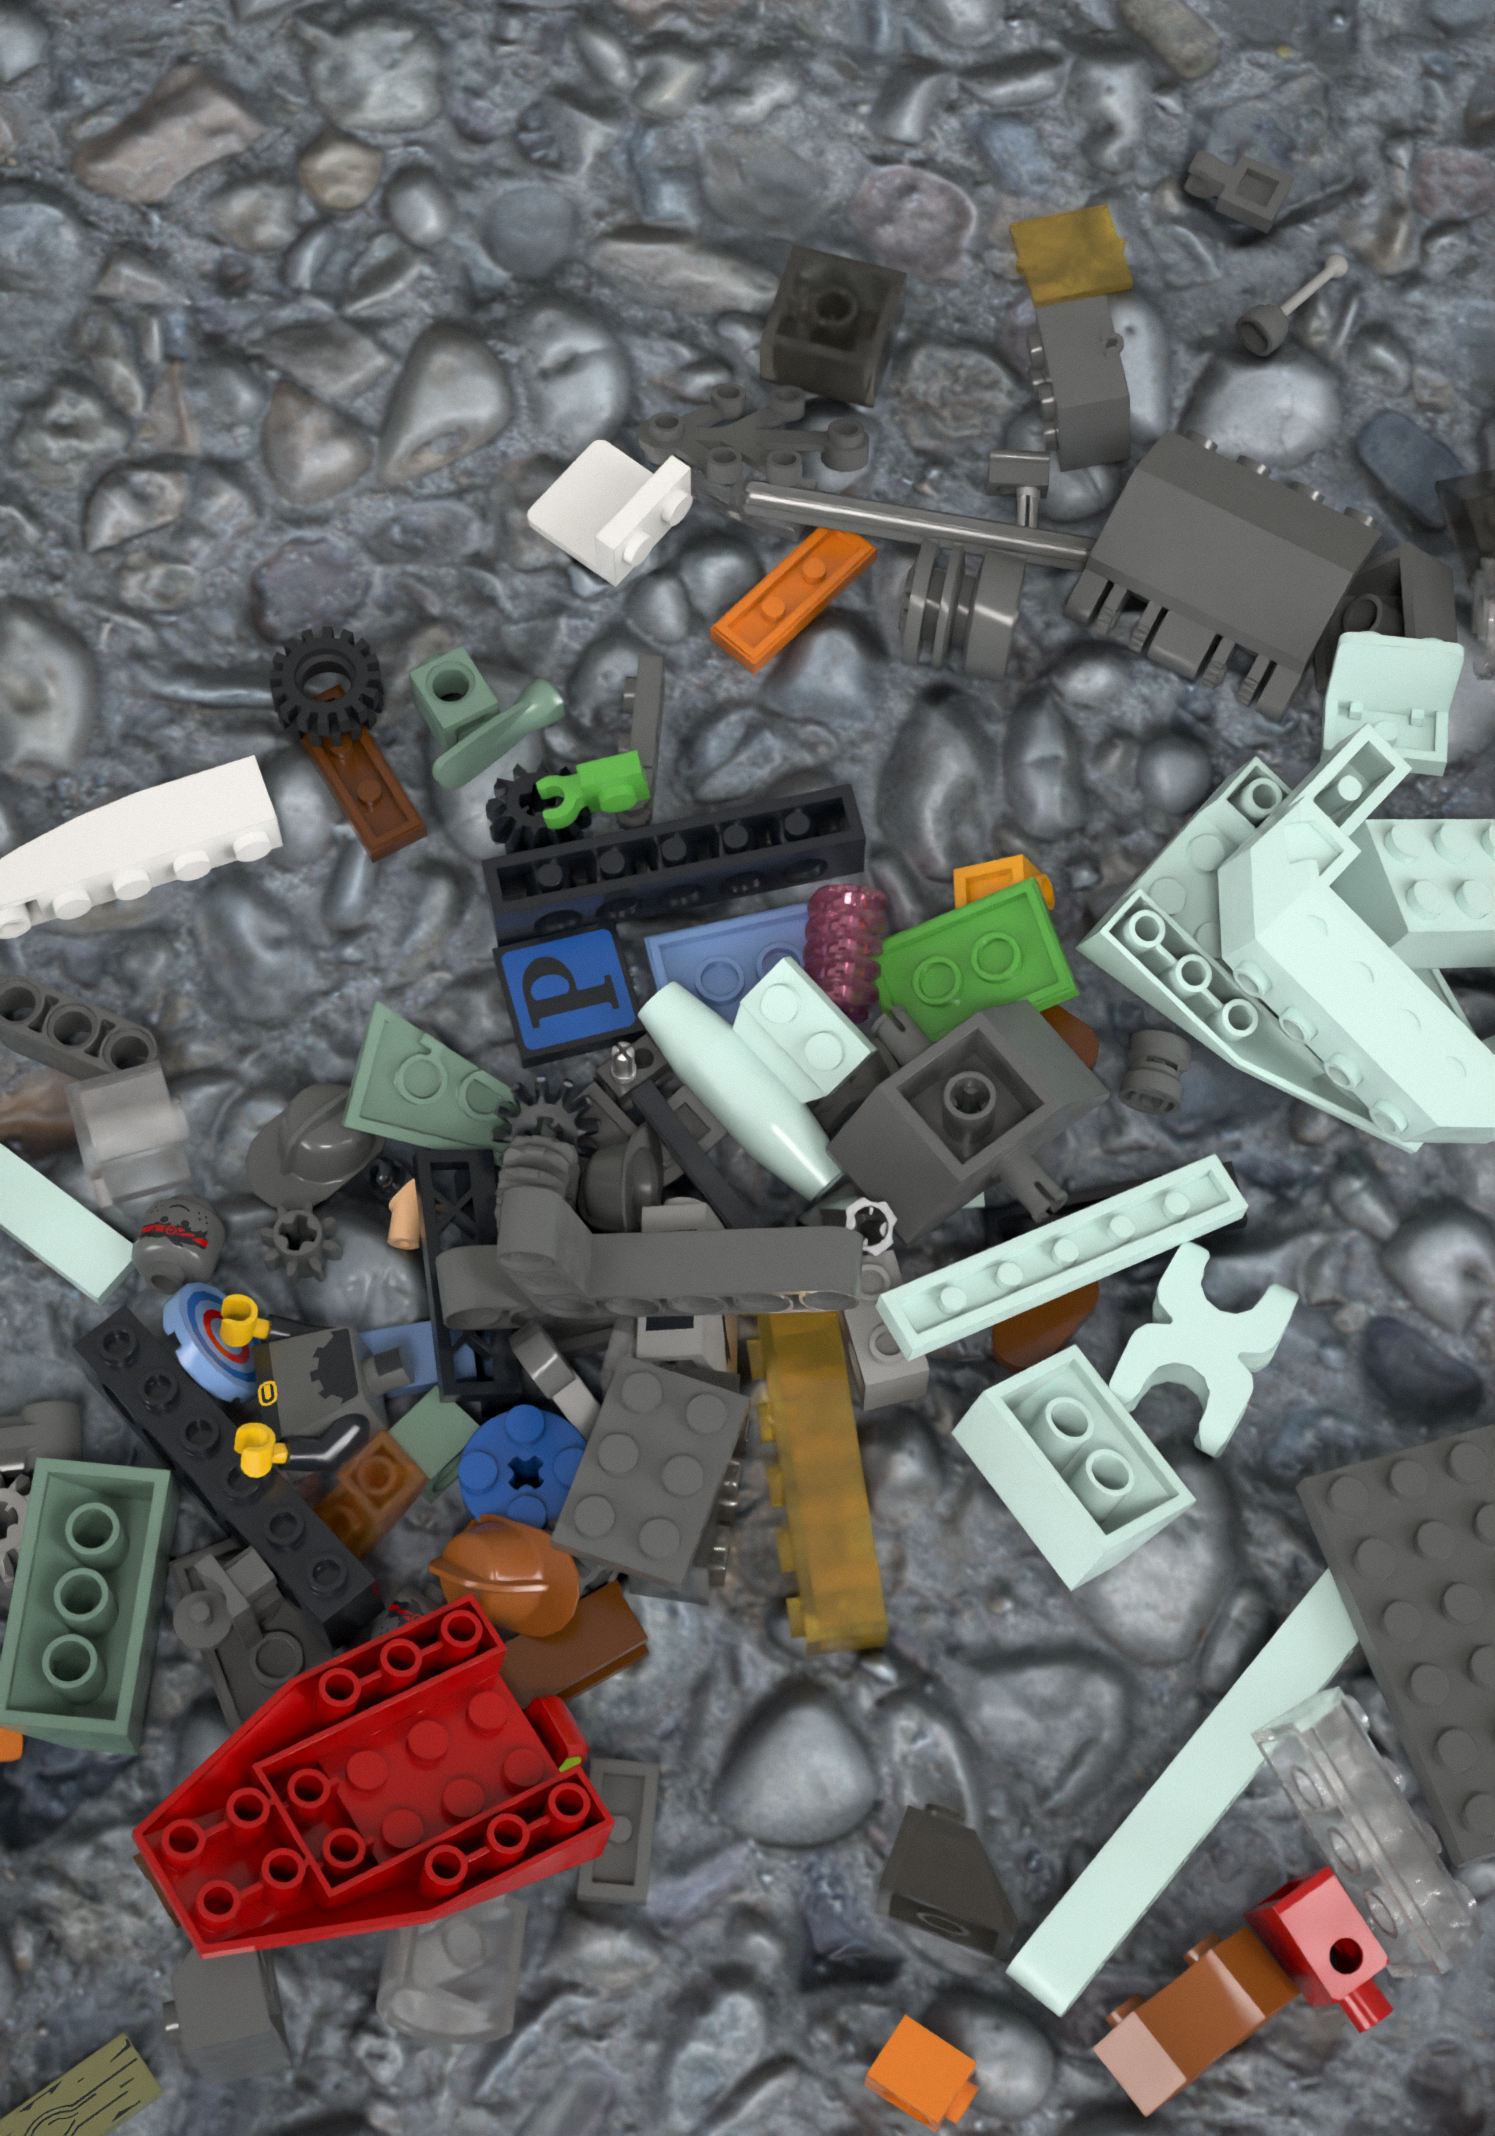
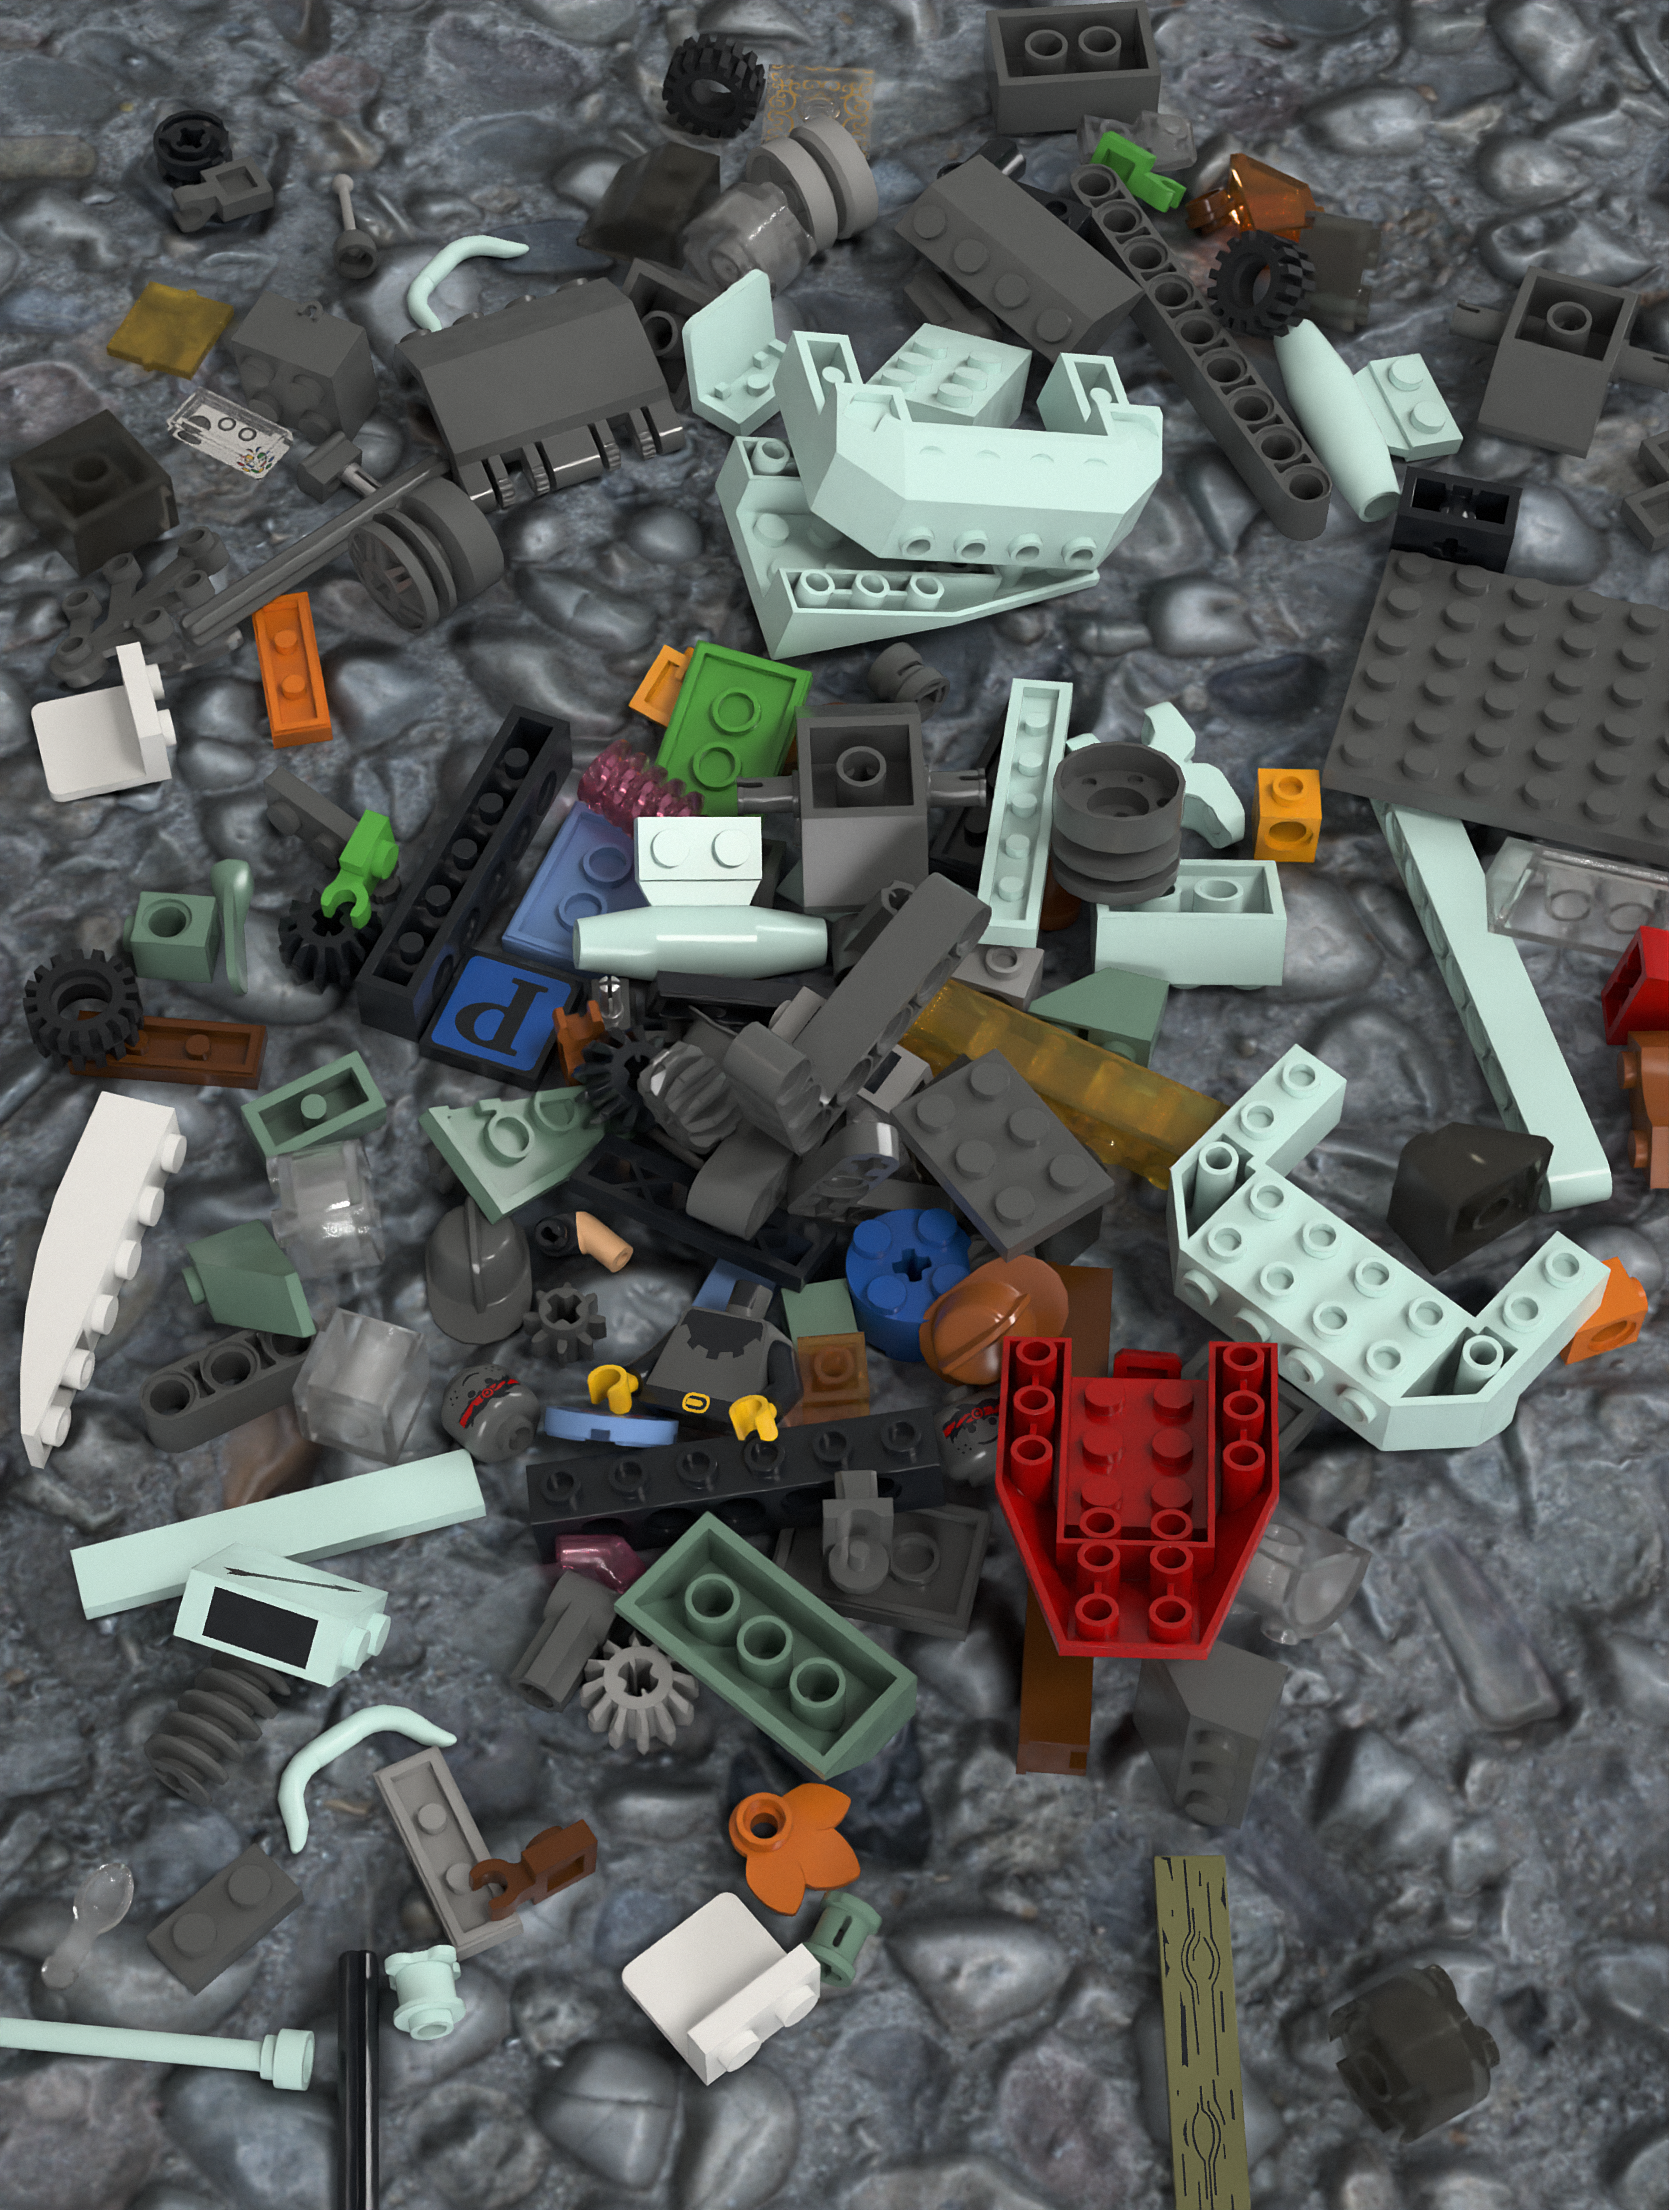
camera: 55 degrees left, 10 degrees down
none -> black wheel [153,110,234,190]
none -> clear tile [166,386,294,481]
none -> sand green slope [181,1219,317,1338]
none -> sand green brick [240,1050,387,1180]
none -> clear brick [266,1139,386,1281]
none -> light aqua animal [406,235,529,332]
none -> dark orange plate [552,1000,605,1087]
none -> clear pink arm [555,1534,647,1594]
none -> sand green slope [1025,967,1169,1077]
none -> dark grey wheel [1049,741,1186,906]
none -> light aqua wedge [1166,1044,1611,1451]
none -> light orange brick [1251,768,1322,863]

